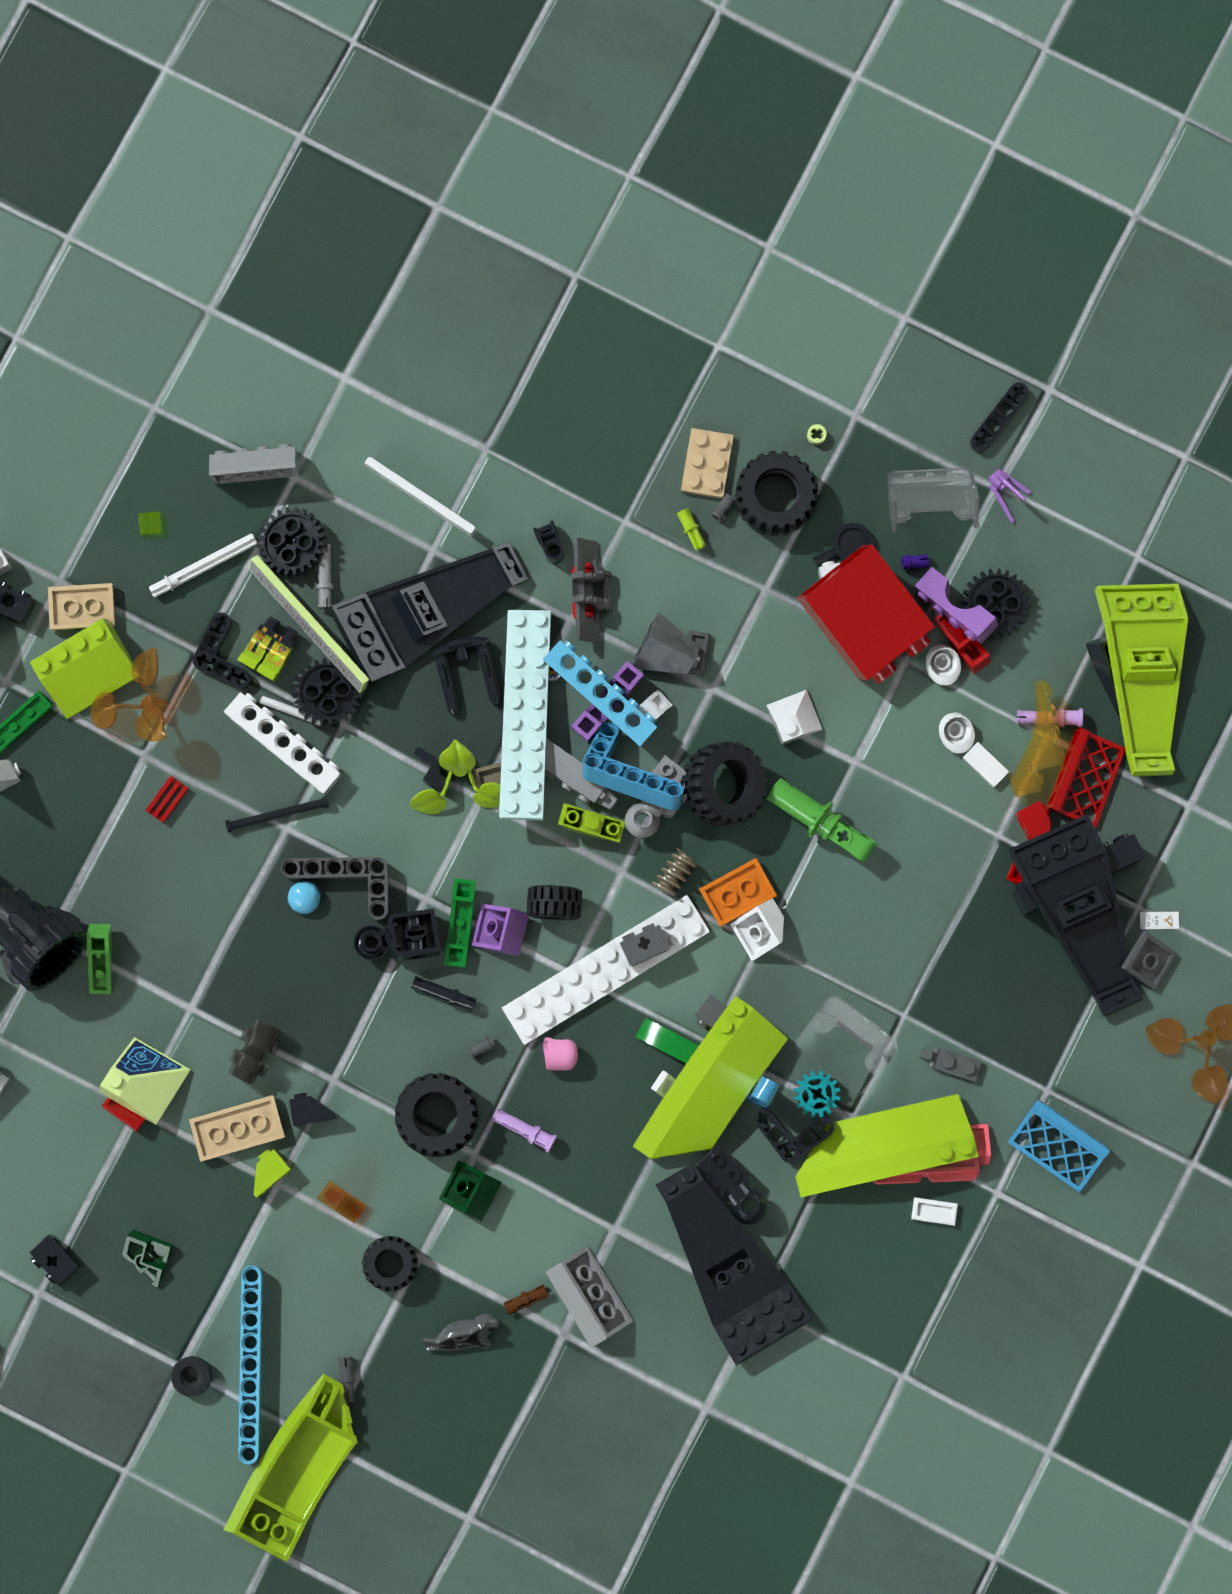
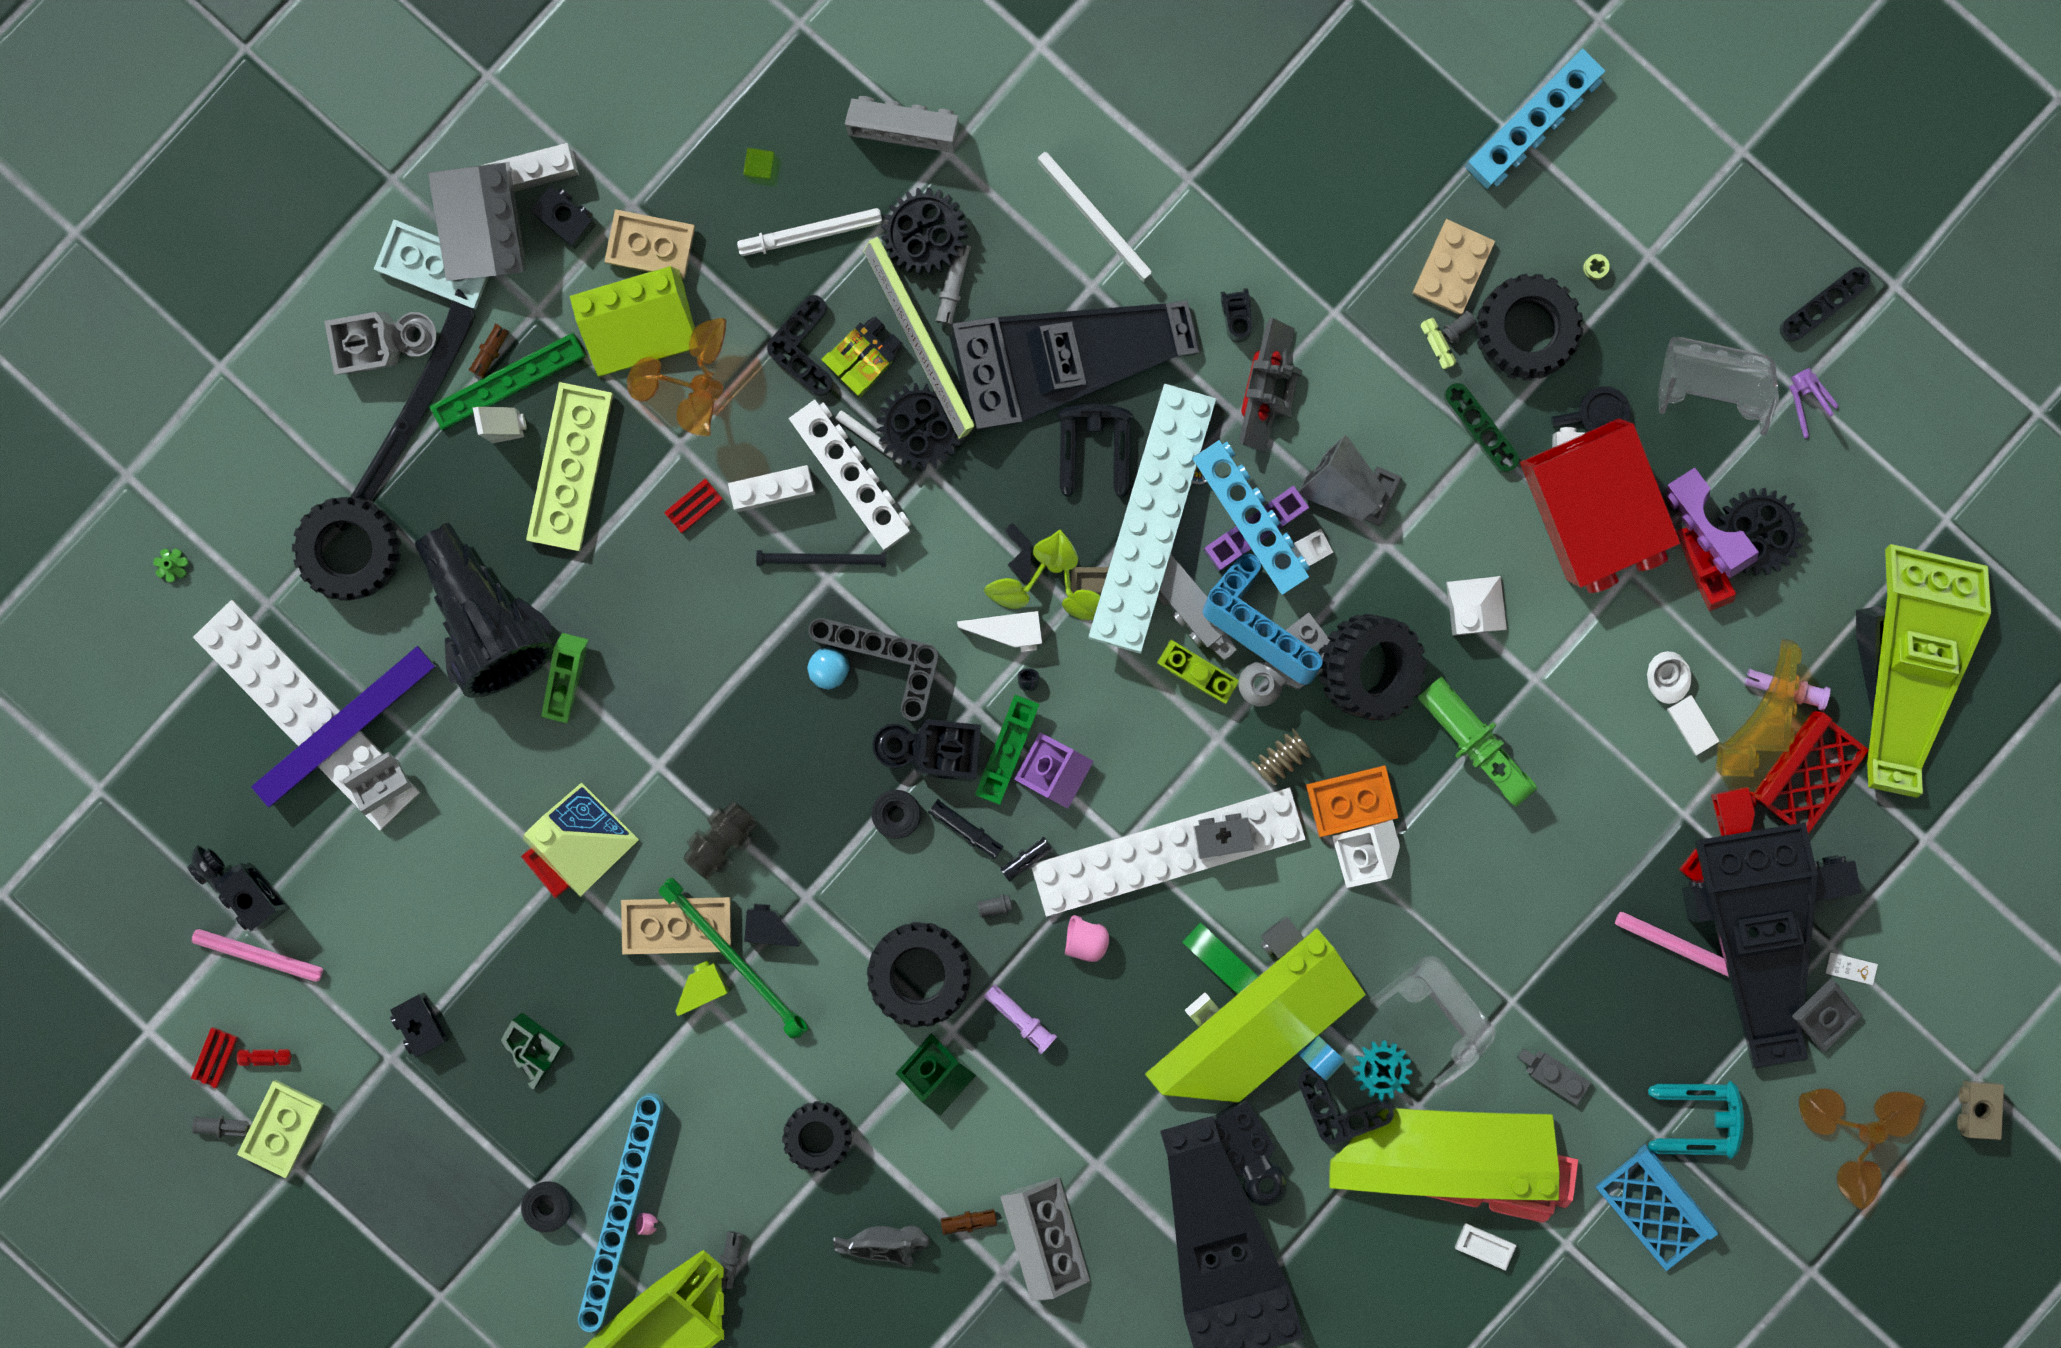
camera: 20 degrees right, 5 degrees up
clear orange slope [317,1180,367,1224] -> none
black tyre [527,885,582,920] -> none
lime axle [677,508,706,551] -> none
dark purple pin [901,554,929,571] -> none
white hat [926,644,961,685] -> none
none -> yellowish green plate [526,382,613,552]
none -> bright pink hinge [635,1213,658,1235]
none -> green hinge [659,878,808,1039]
none -> white brick [728,465,815,512]
none -> black tyre [872,790,921,839]
none -> white slope [957,611,1042,652]
none -> black pin [1000,836,1054,882]
none -> black hinge [1018,668,1039,692]
none -> yellowish green axle [1421,318,1456,369]
none -> dark green beam [1444,383,1519,473]
none -> medium azure brick [1465,48,1605,189]
none -> bright pink axle [1615,912,1729,977]
none -> teal piece [1648,1080,1744,1159]

